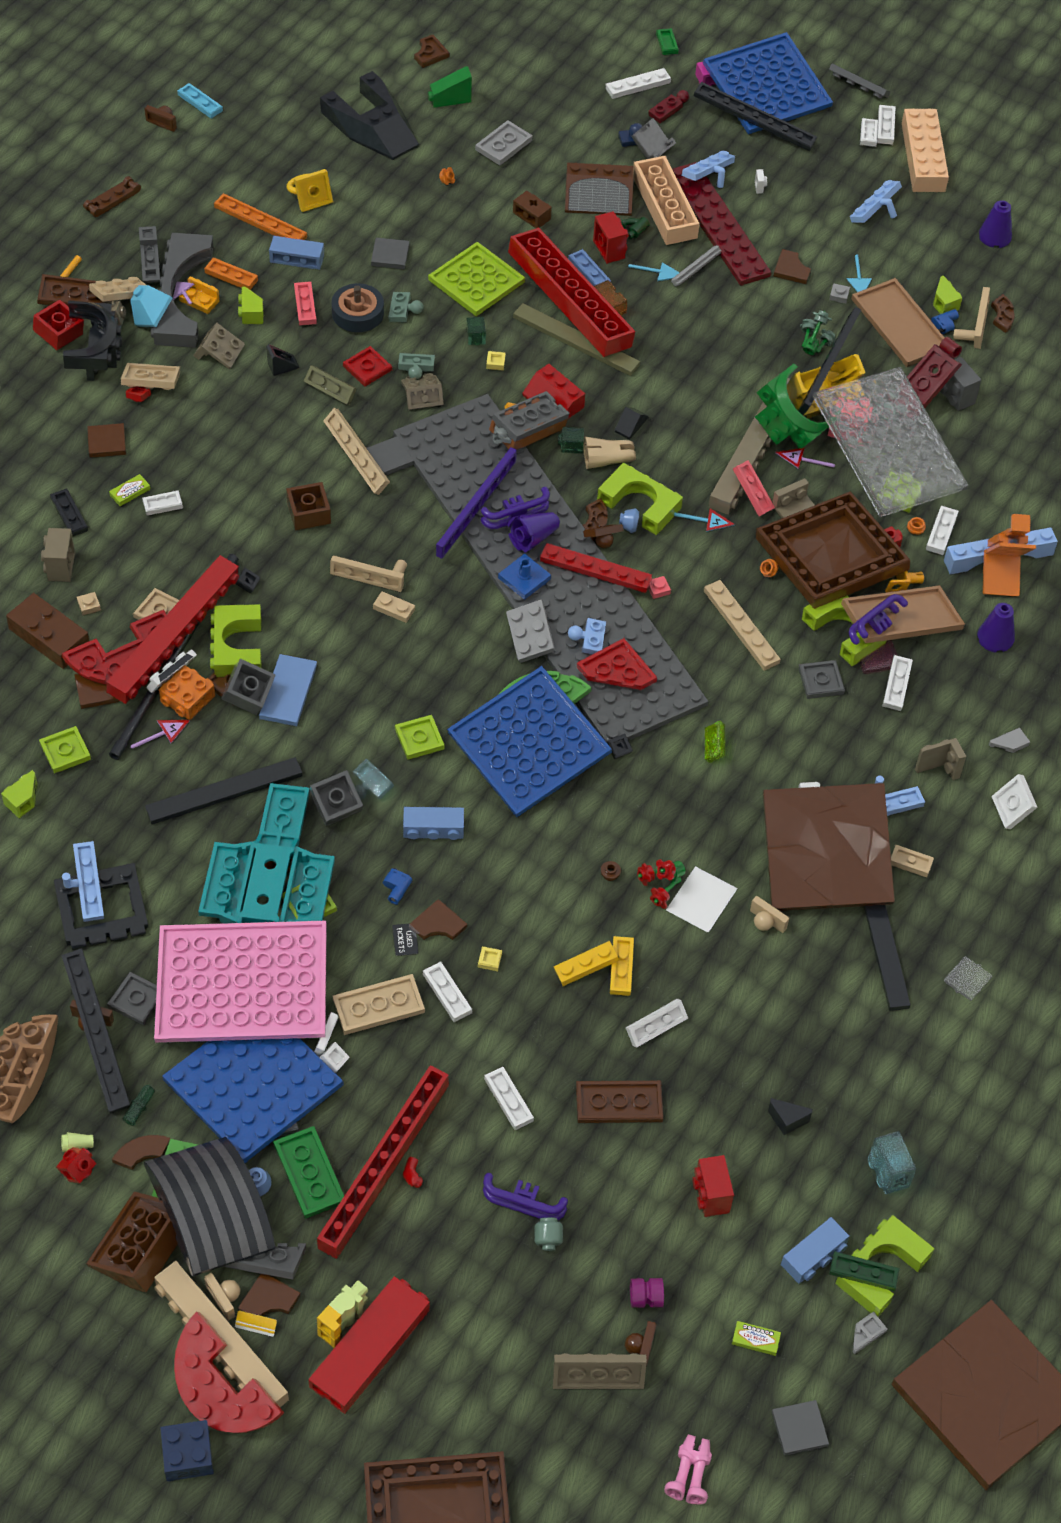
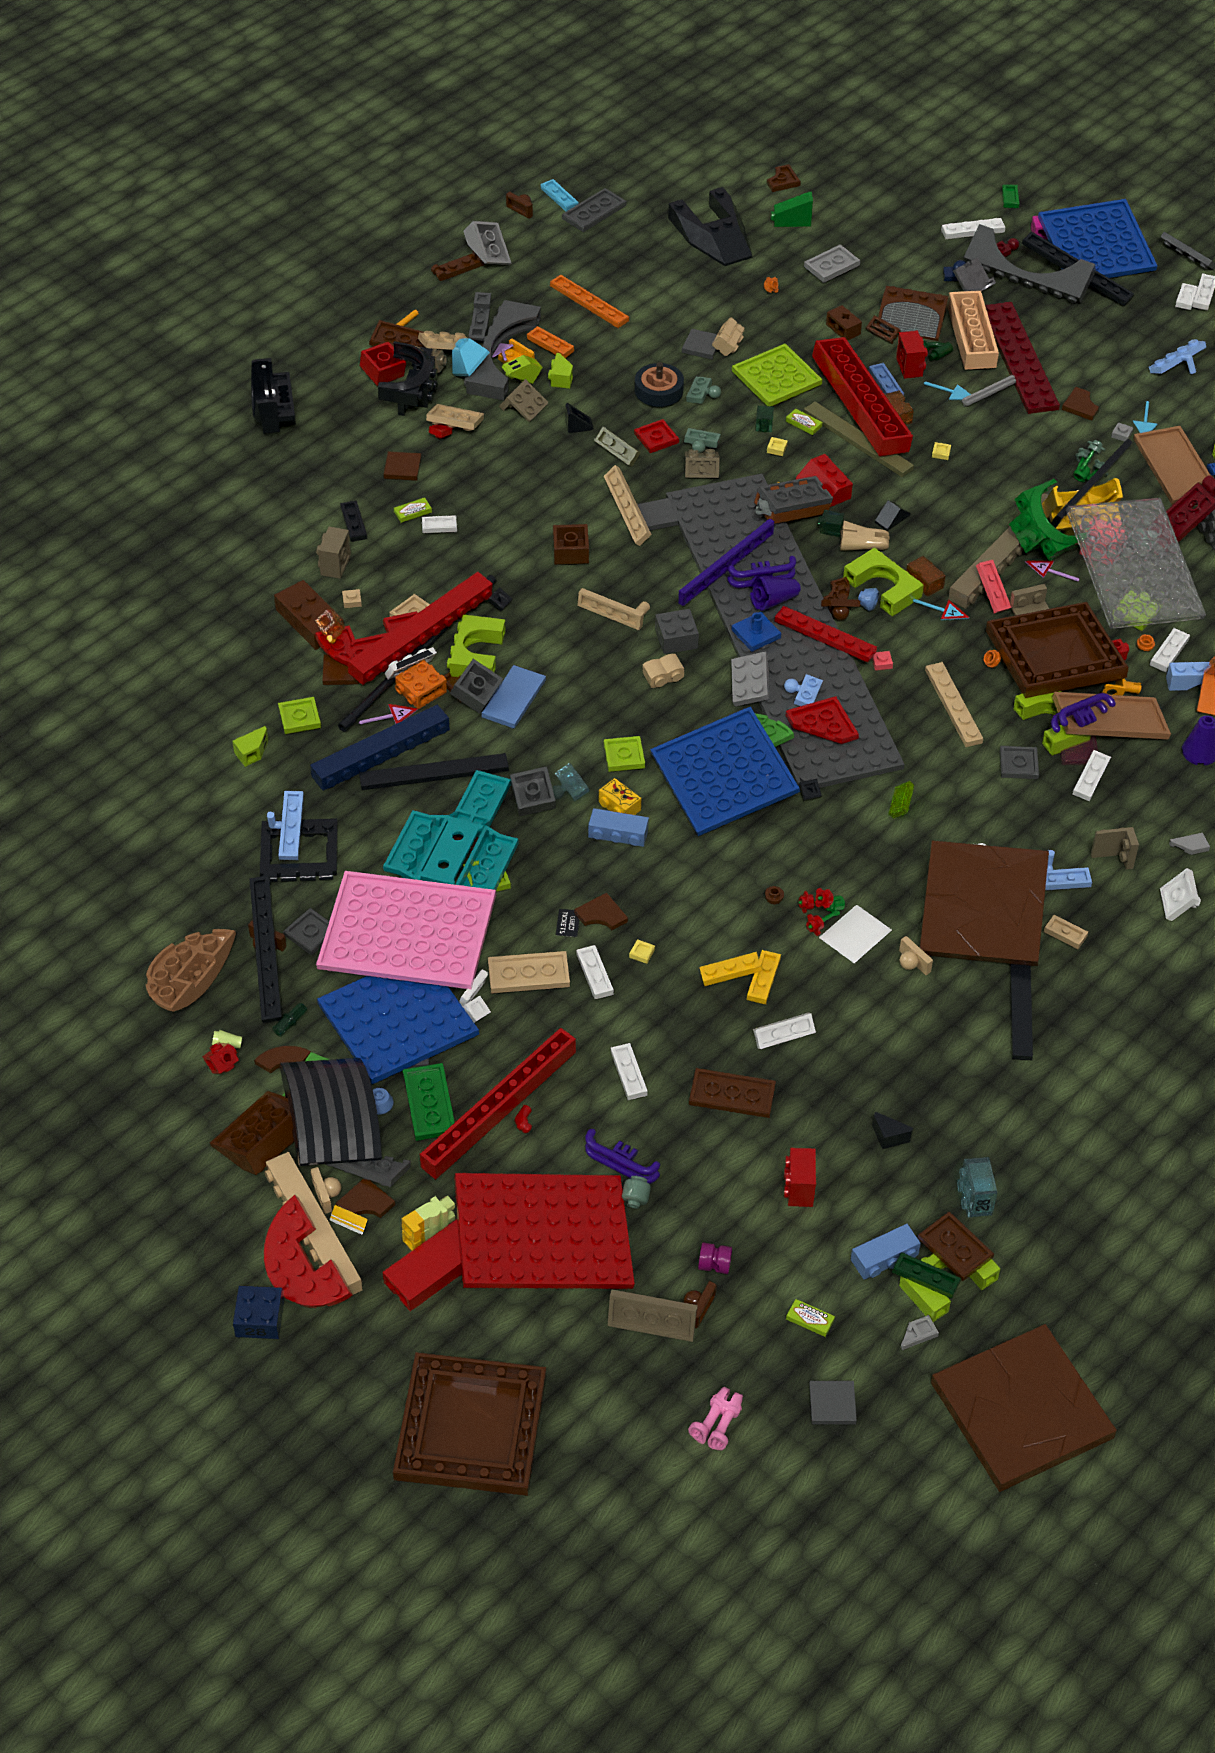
camera: 15 degrees right, 5 degrees down
medium blue brick [269,236,324,270] -> none
yellow tile [286,169,333,212] -> none
coral plate [294,282,316,326] -> none
tan plate [373,591,415,623] -> none
blue piece [383,868,412,905] -> none
light blue plate [682,151,735,188] -> none
white plate [755,169,767,194] -> none
clear piece [944,956,992,1001] -> none
none -> dark blue brick [310,704,450,791]
none -> clear orange piece [315,609,345,643]
none -> red plate [454,1173,635,1289]
none -> light grey slope [463,221,512,265]
none -> lime slope [502,355,543,384]
none -> dark grey tile [562,188,627,232]
none -> yellow brick [599,778,641,815]
none -> tan brick [643,654,684,688]
none -> dark grey brick [655,609,699,654]
none -> tan brick [712,318,744,356]
none -> lime tile [786,409,822,435]
none -> reddish brown tile [866,315,901,344]
none -> clear orange brick [906,556,945,597]
none -> reddish brown tile [918,1212,994,1281]
none -> light yellow tile [932,442,951,460]
none -> dark grey arch [964,224,1096,304]

